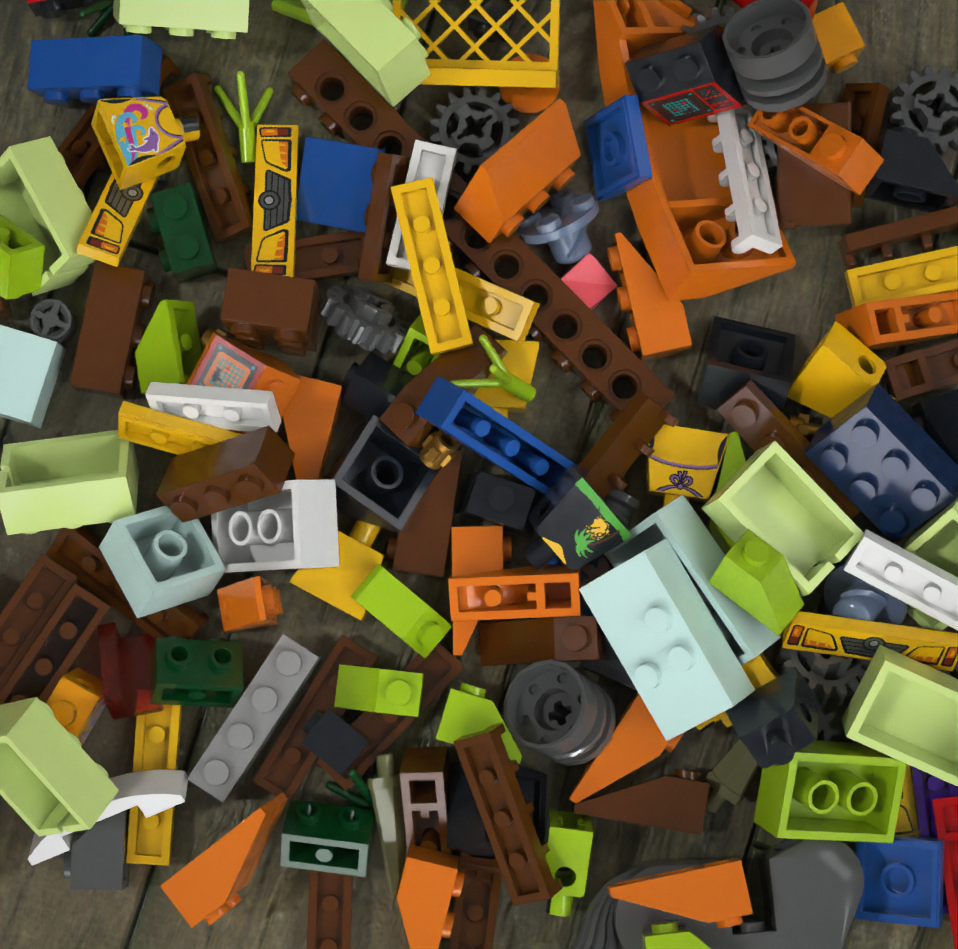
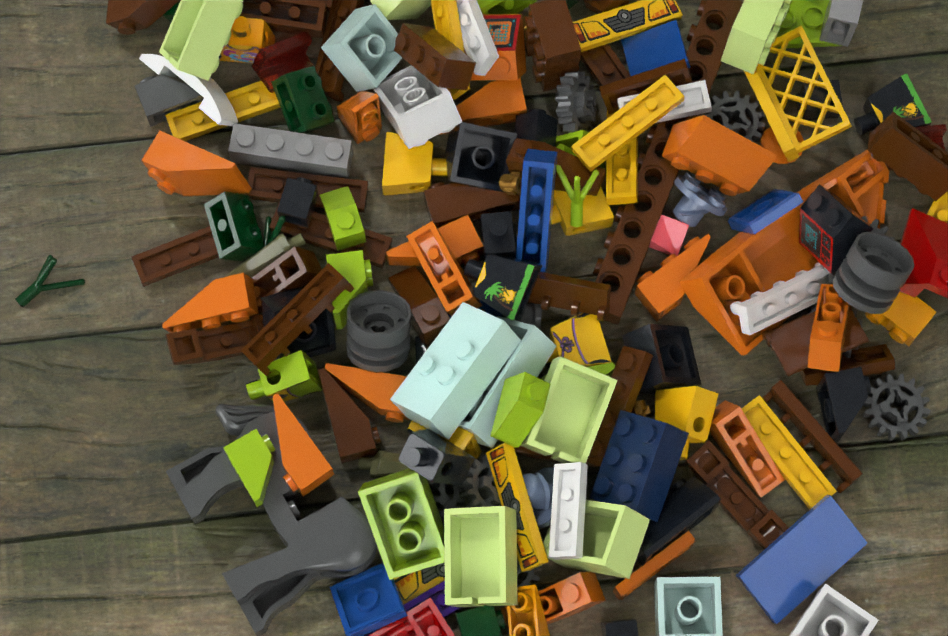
camera: 65 degrees right, 10 degrees down
lime slope [350,564,452,659] -> none

